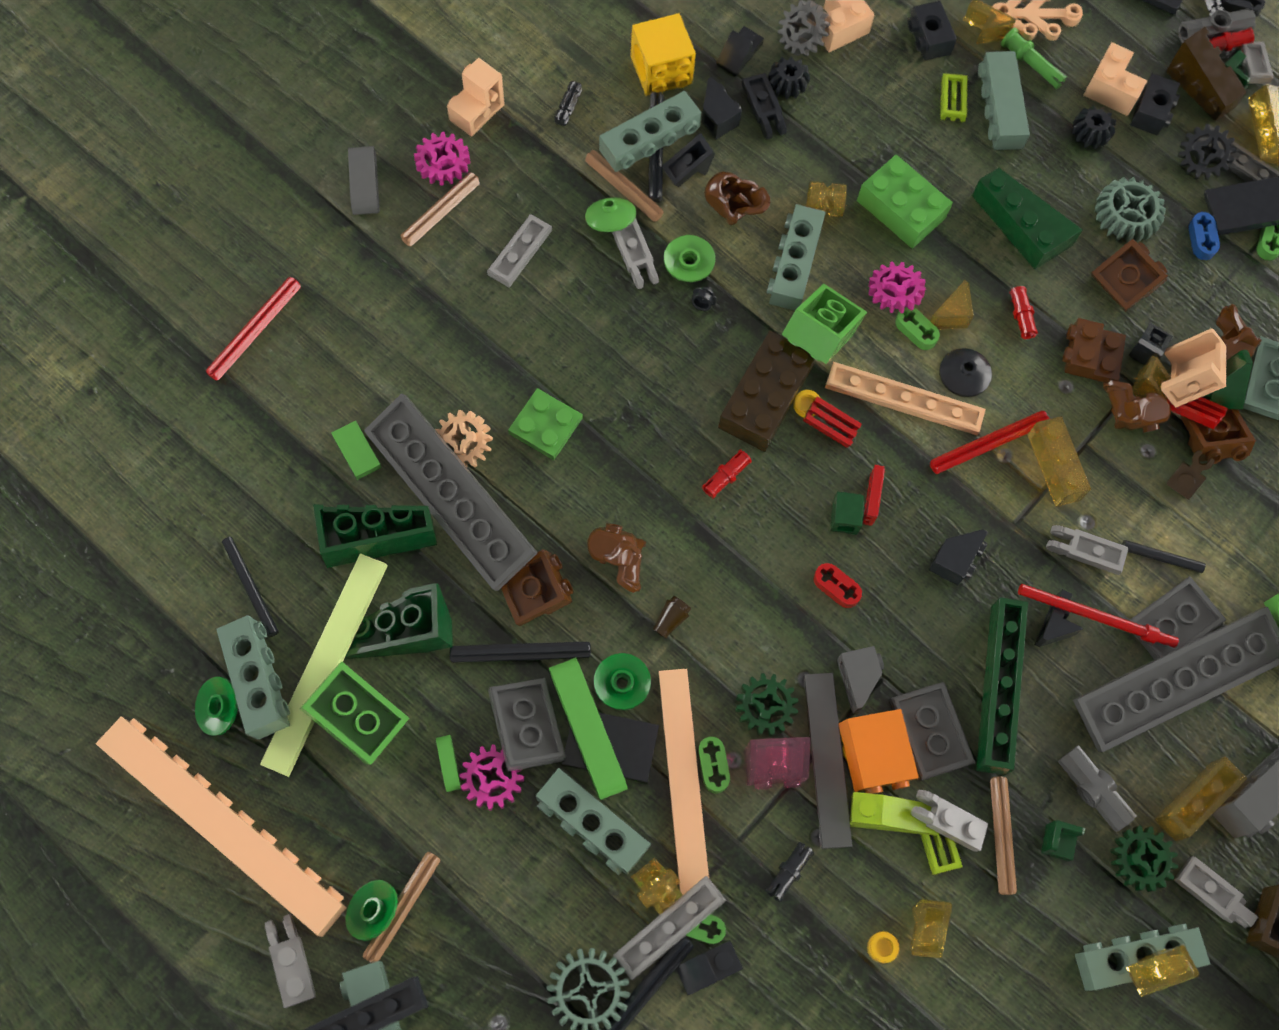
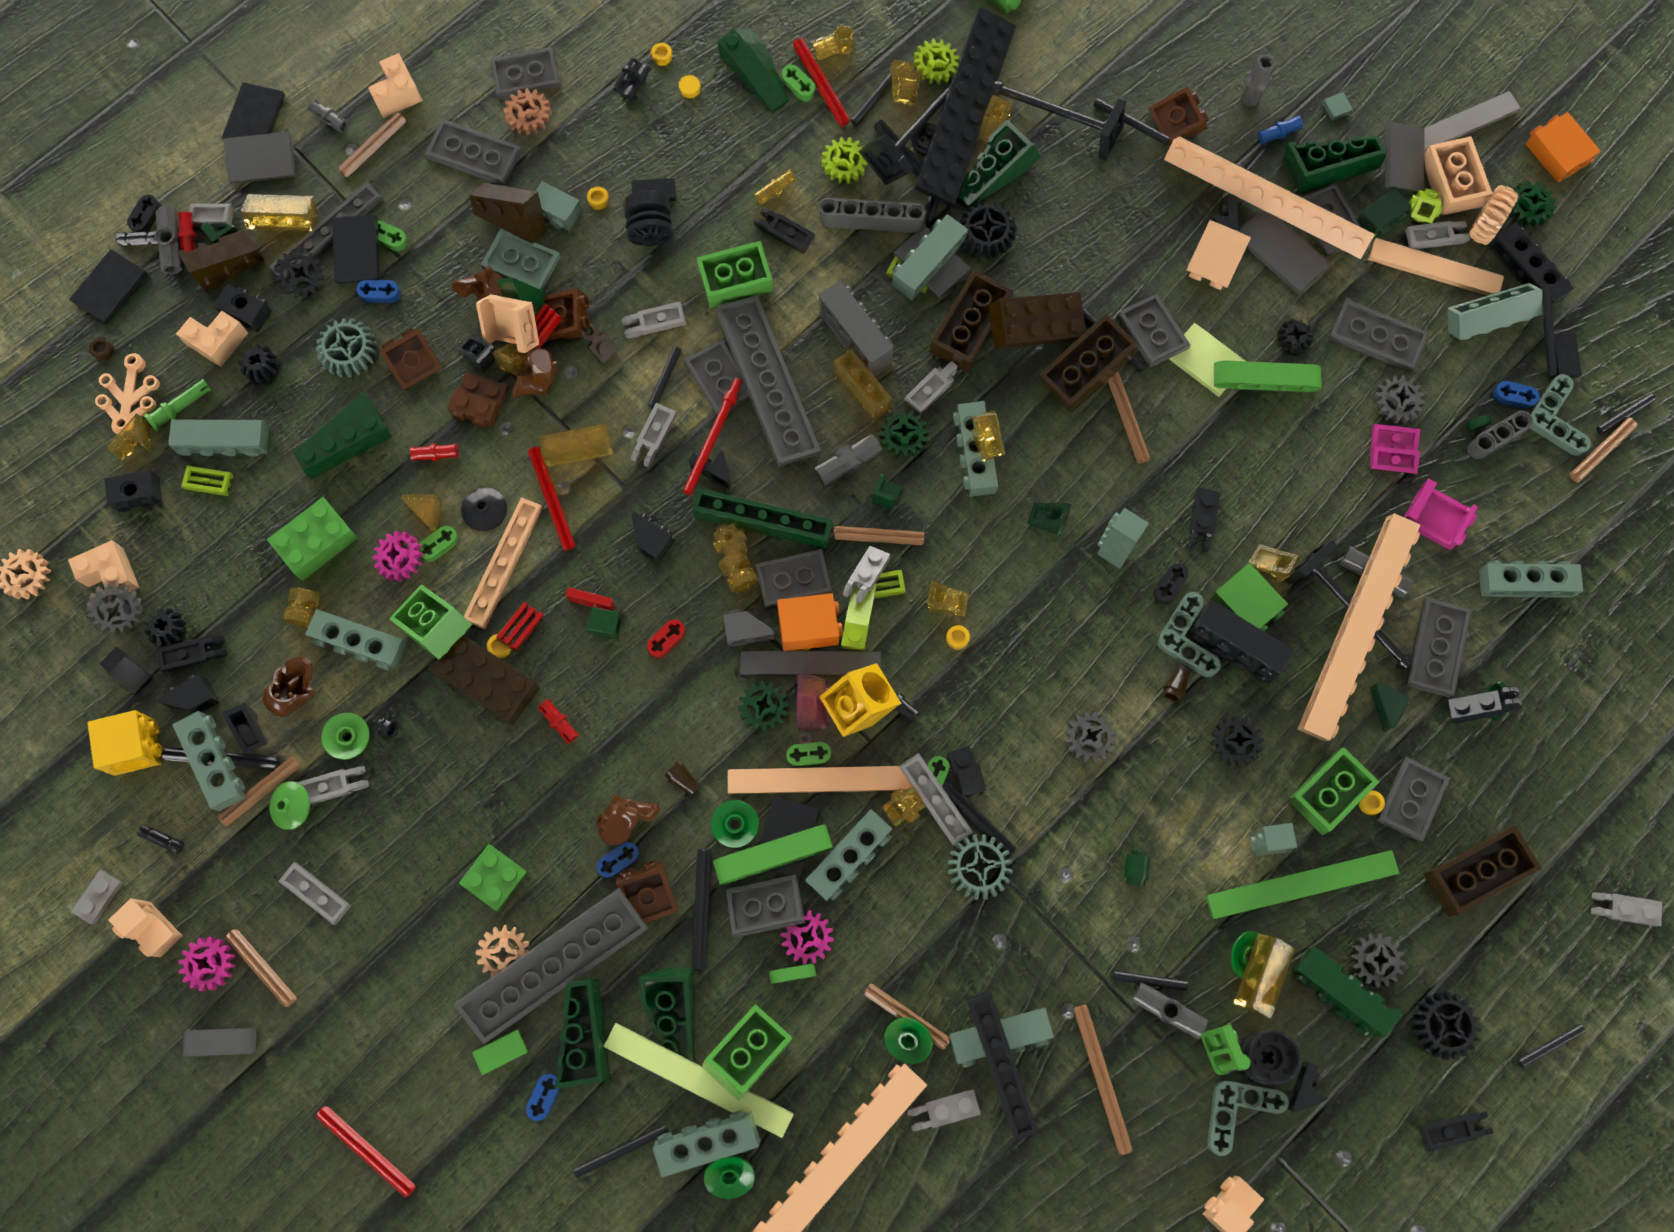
camera: 80 degrees left, 5 degrees up
none -> light grey plate [71,870,123,925]
none -> blue beam [526,1074,561,1121]
none -> blue beam [597,842,640,879]
none -> light grey hinge [621,302,686,338]
none -> clear yellow brick [712,523,748,563]
none -> clear yellow wheel [718,551,759,594]
none -> yellow brick [819,663,901,737]

